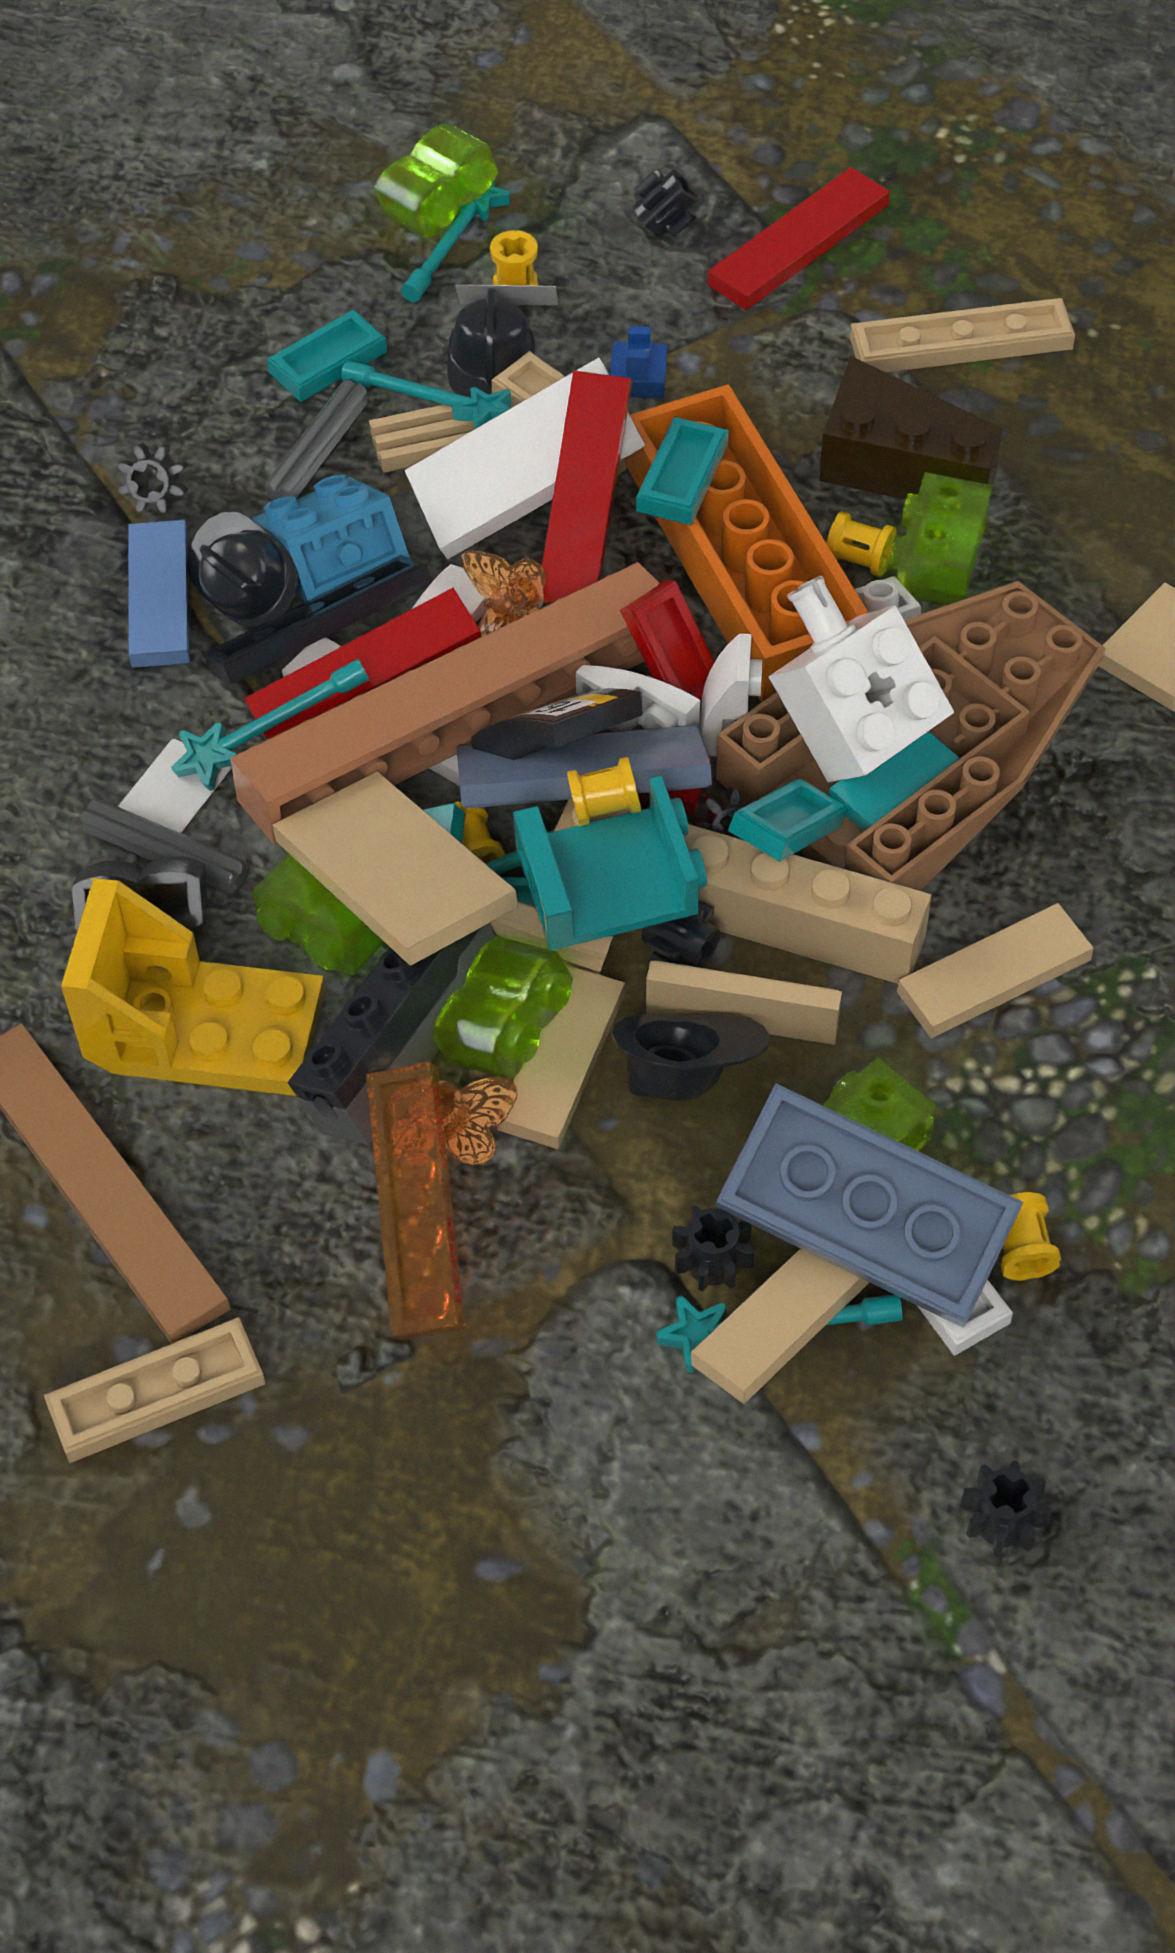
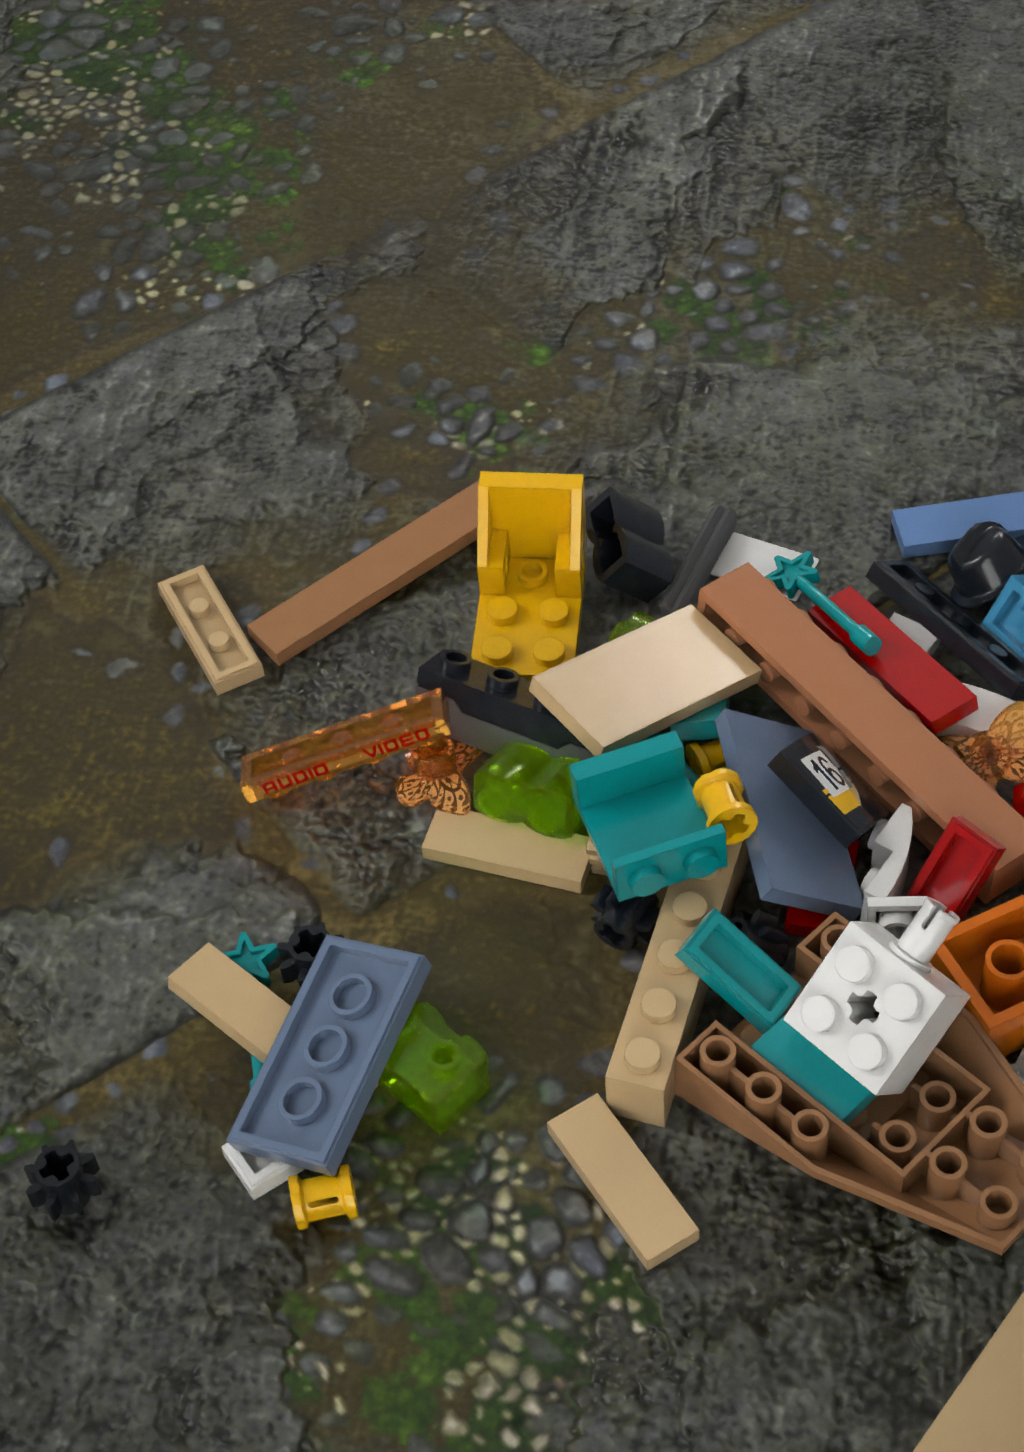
camera: 90 degrees right, 5 degrees down
black piece [612,1014,770,1100] -> none
tan tile [646,960,842,1045] -> none

